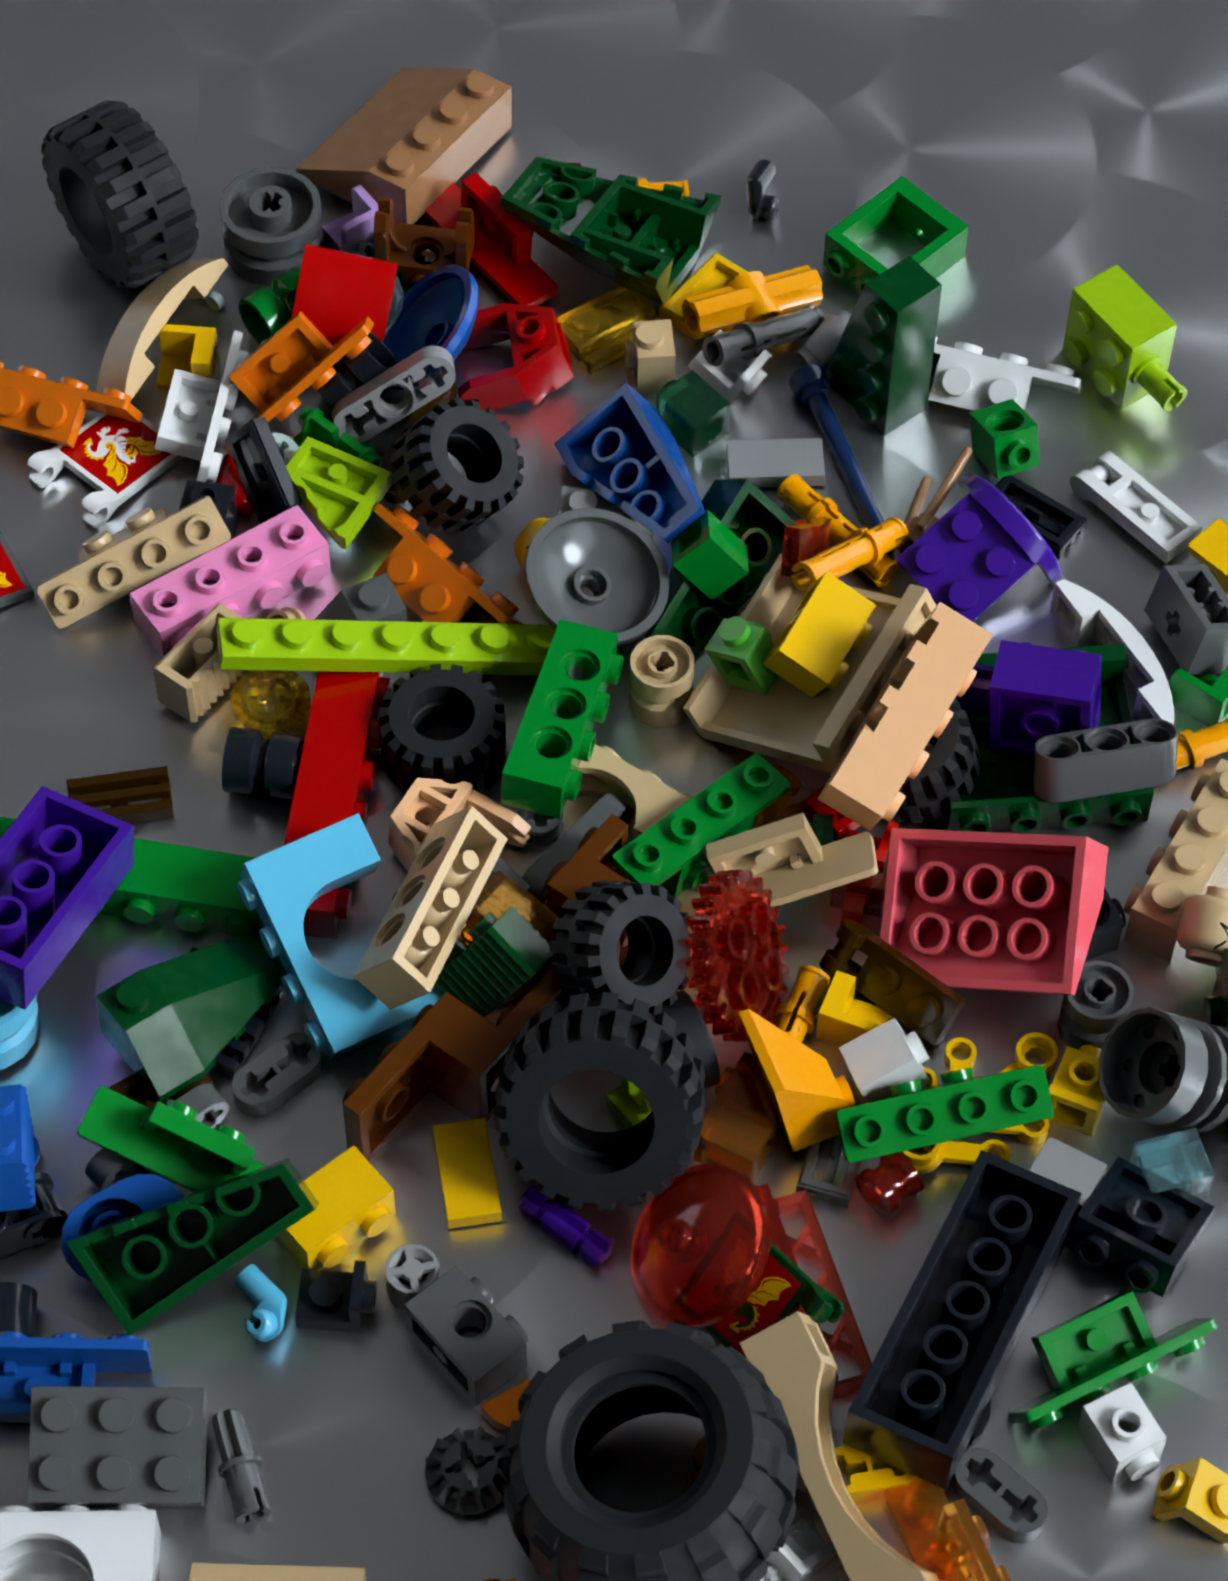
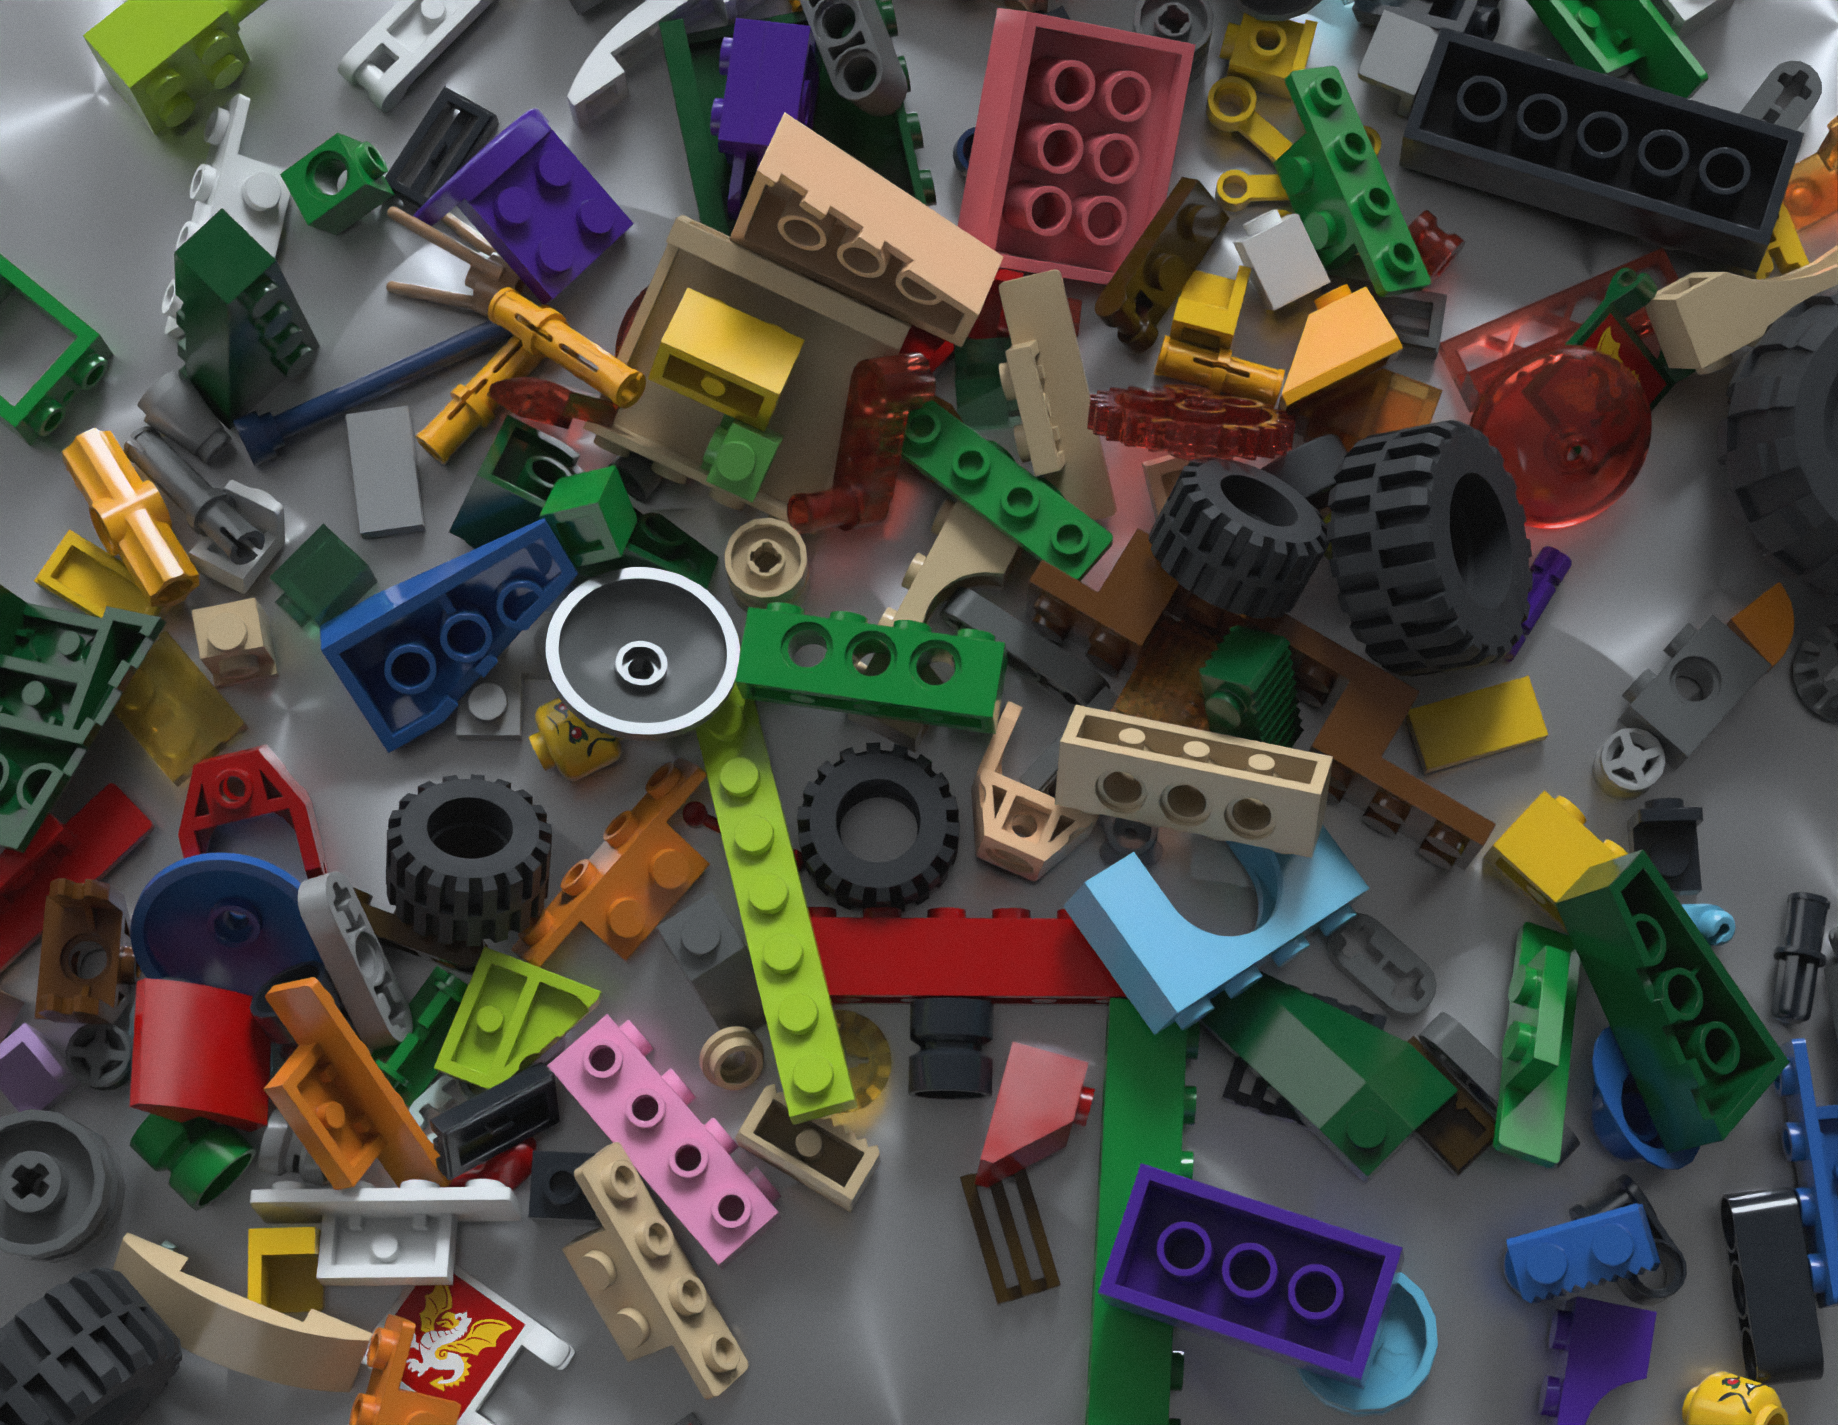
camera: 95 degrees left, 20 degrees up
none -> clear red beam [787,352,936,534]
none -> slope [975,1042,1095,1188]
none -> black axle [1771,892,1831,1024]

